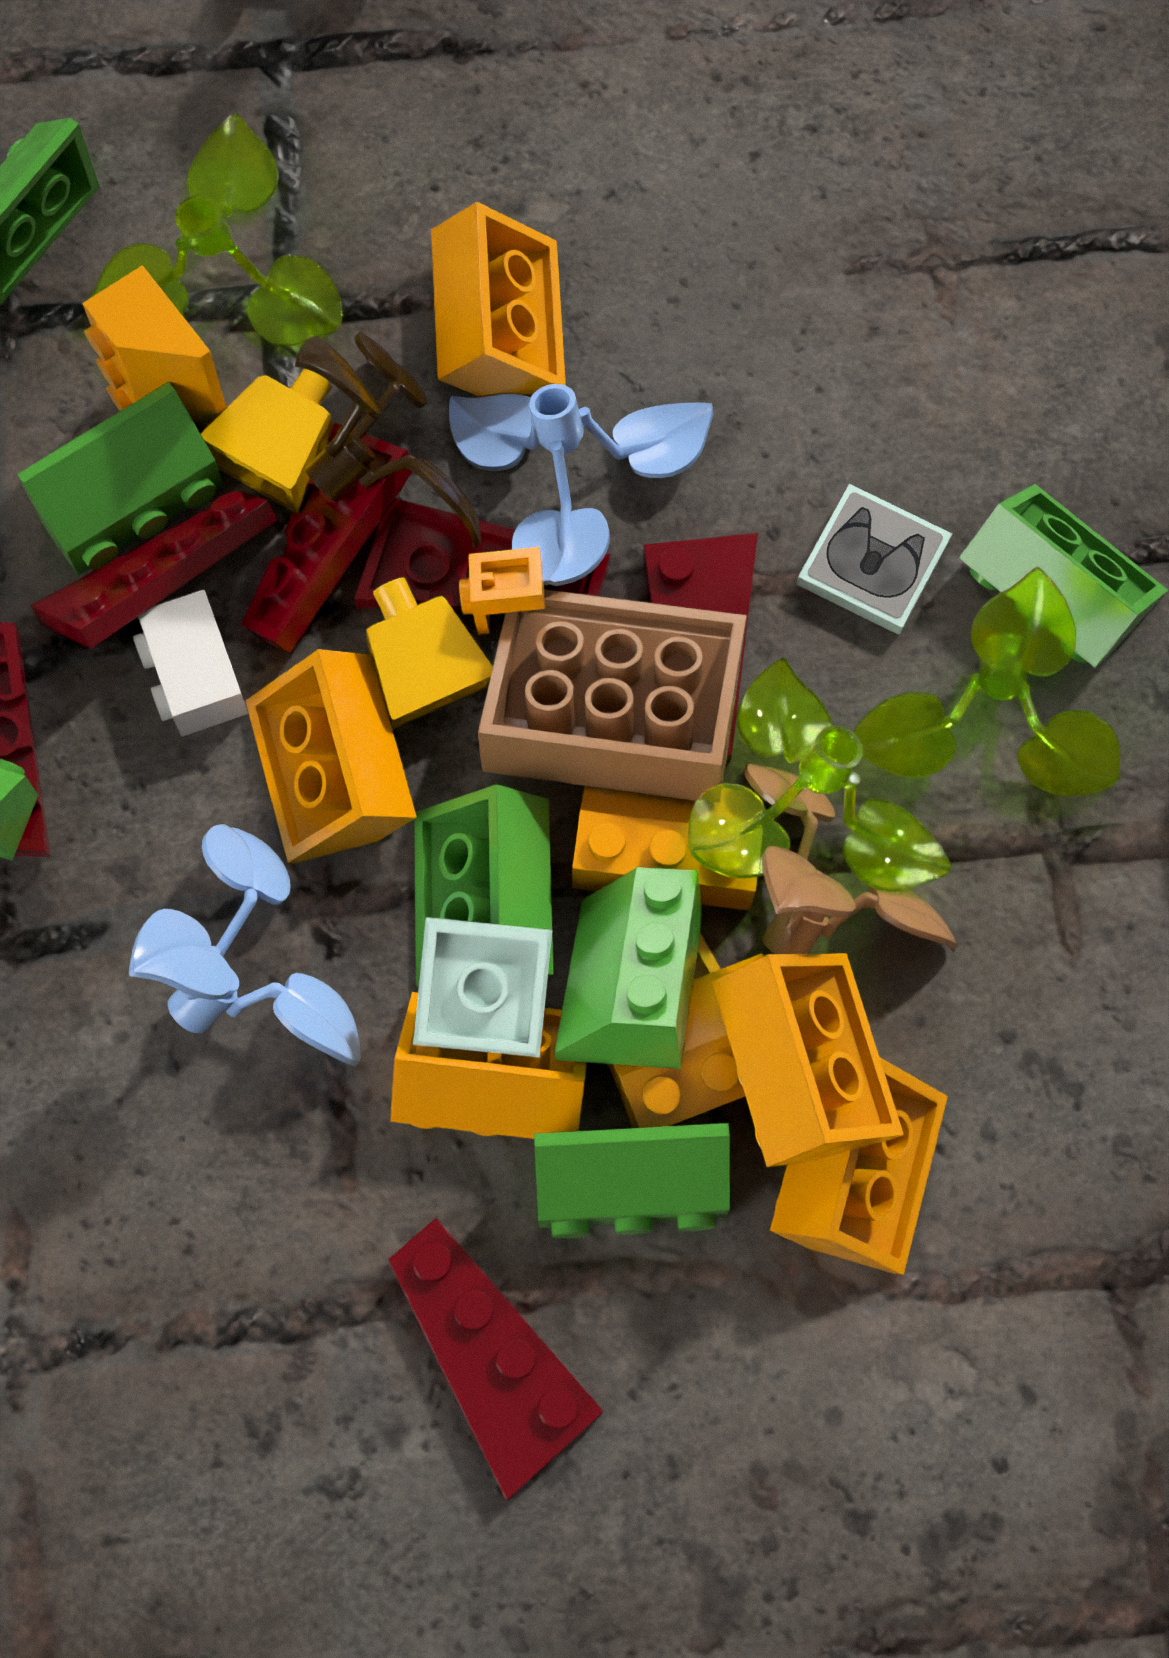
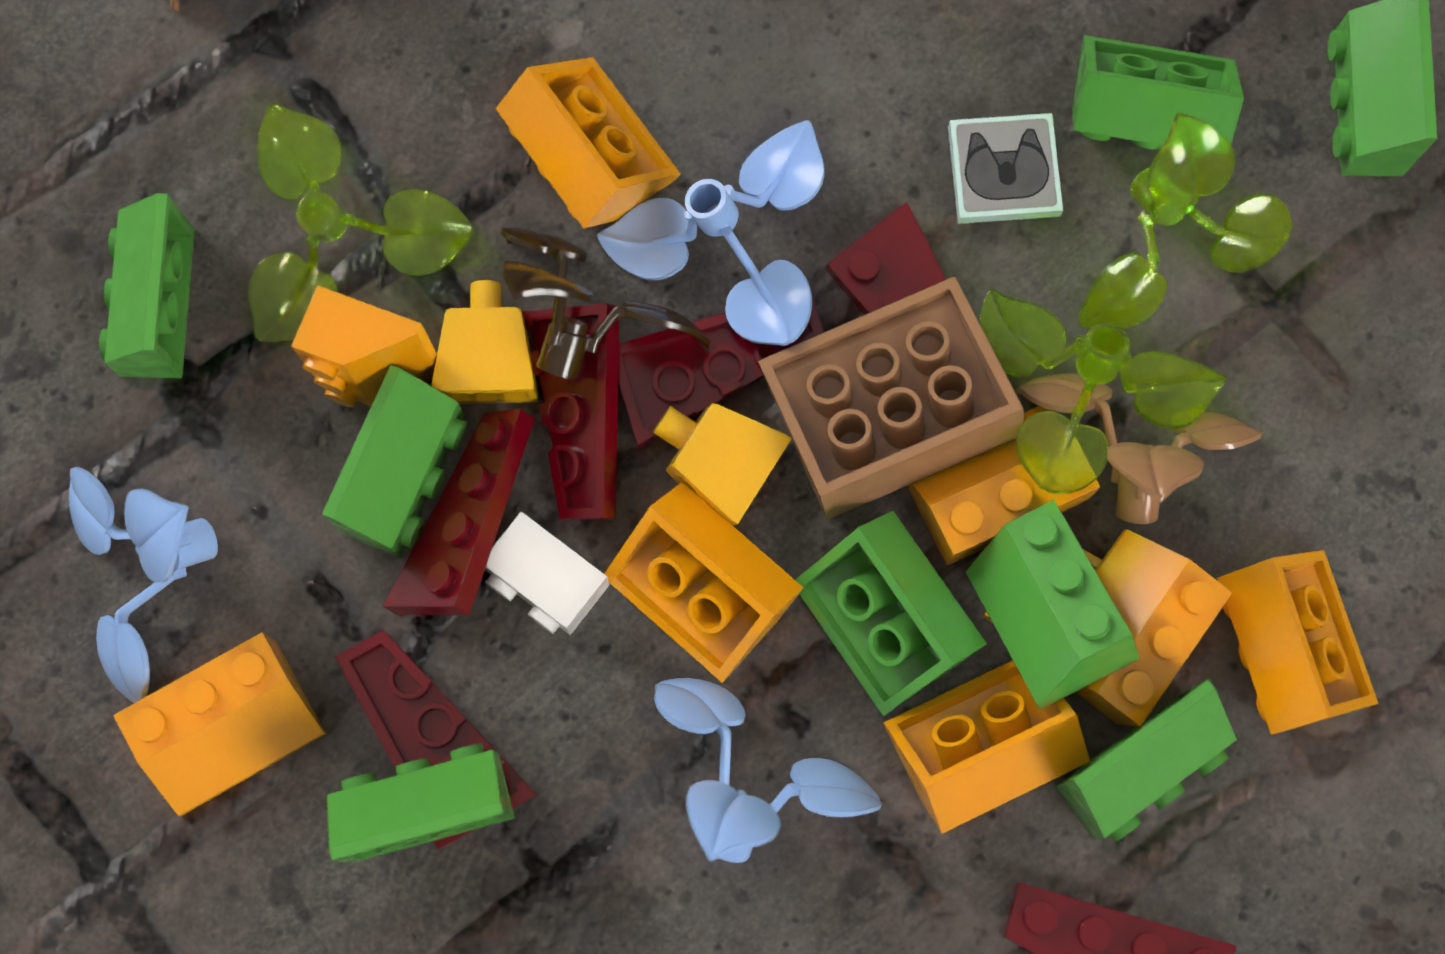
camera: 30 degrees left, 5 degrees up
light aqua tile [413,917,552,1057] -> none
light orange bracket [459,547,545,635] -> none
light orange slope [712,953,904,1167] -> none

